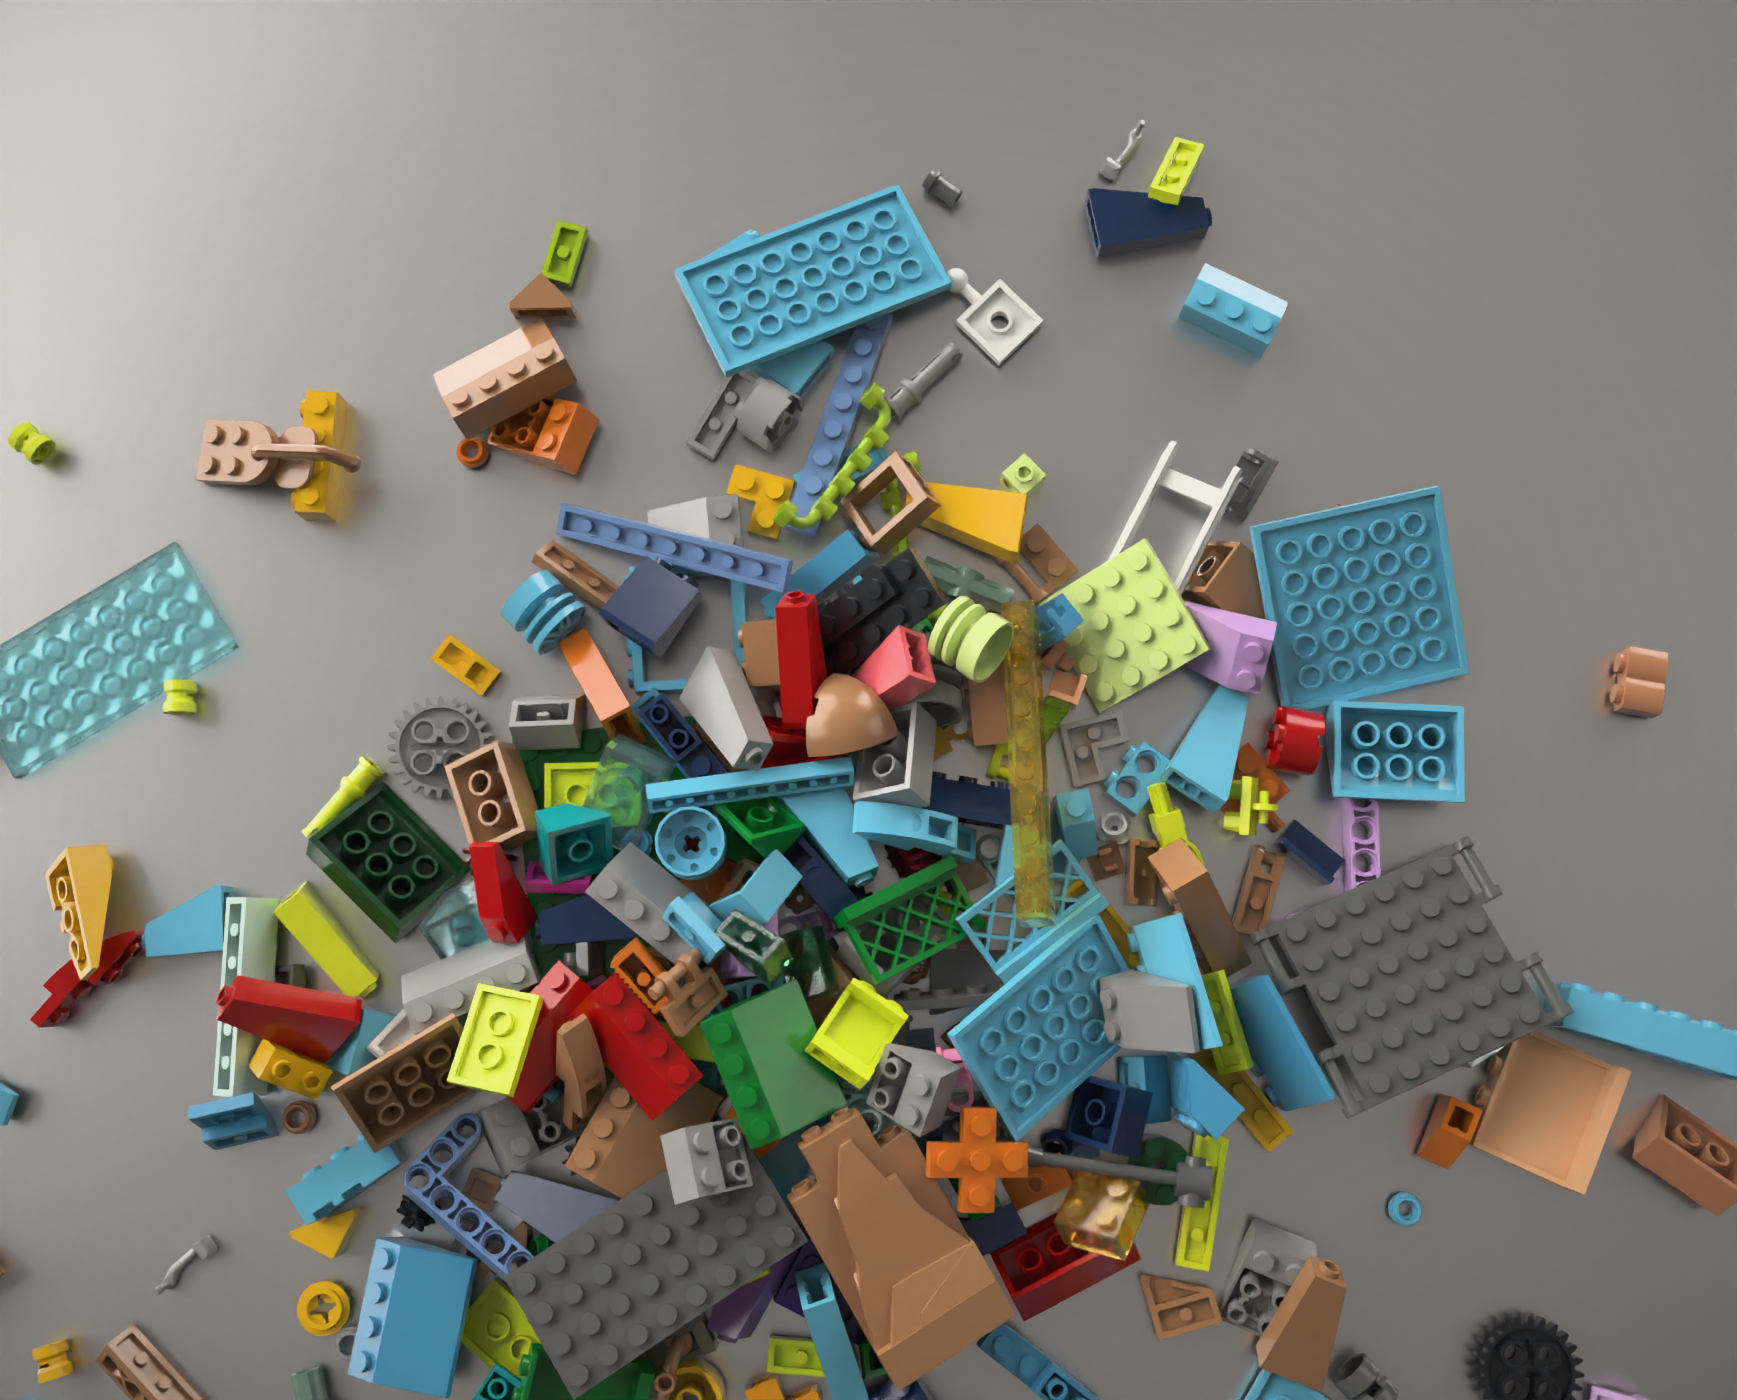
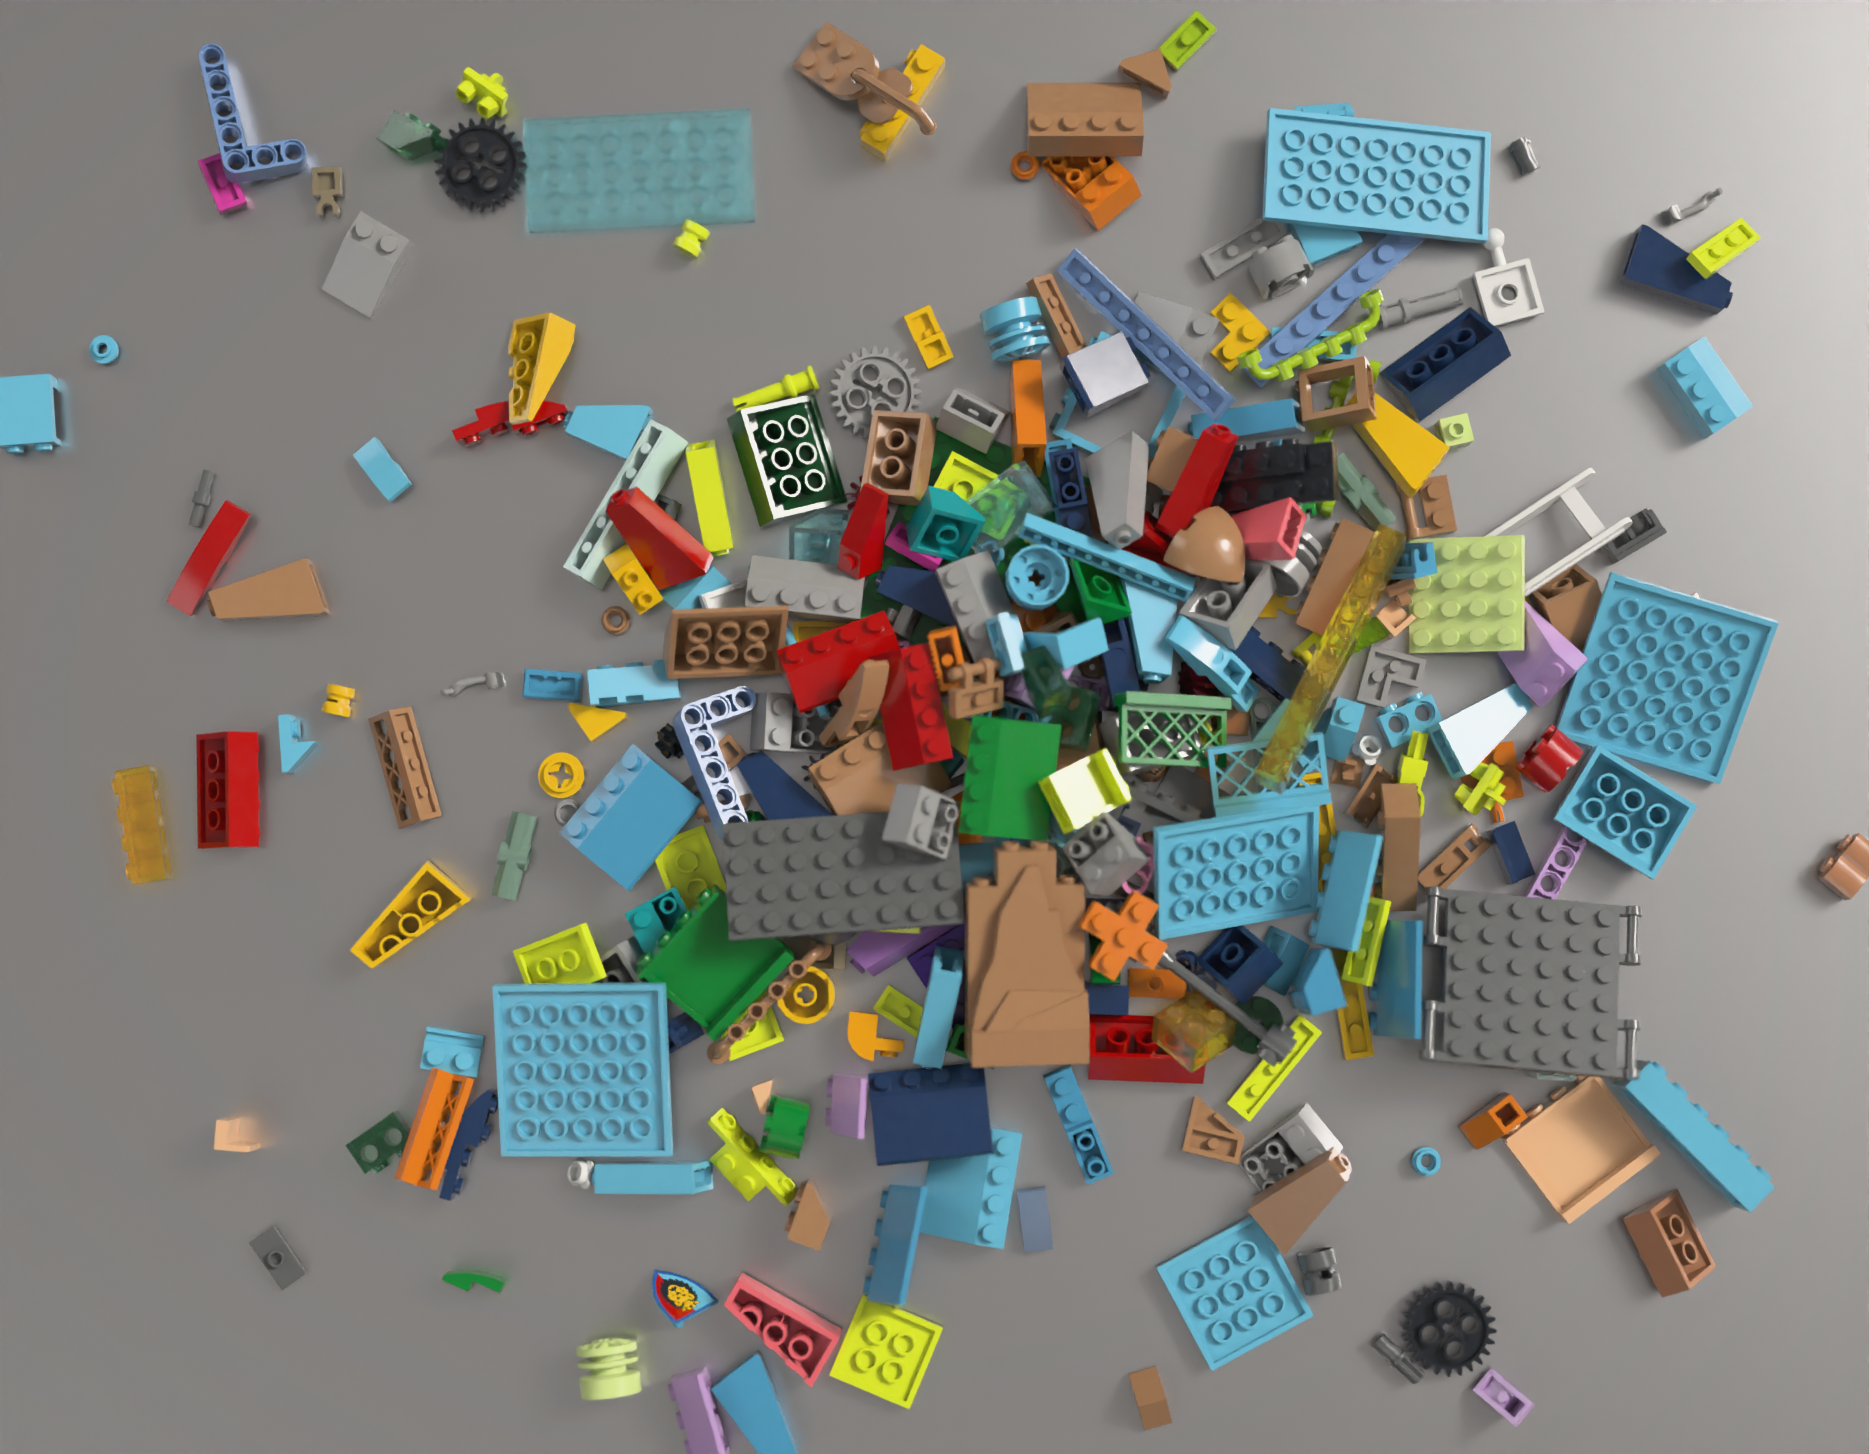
camera: 25 degrees right, 5 degrees up
dark azure slope [188,1092,279,1150] -> none
neon yellow plate [447,983,544,1097] -> none
yellowish green wheel [928,596,1014,683] -> none
light grey slope [1099,969,1200,1053] -> none
none -> dark azure plate [522,669,583,702]
none -> dark blue slope [1380,307,1511,422]

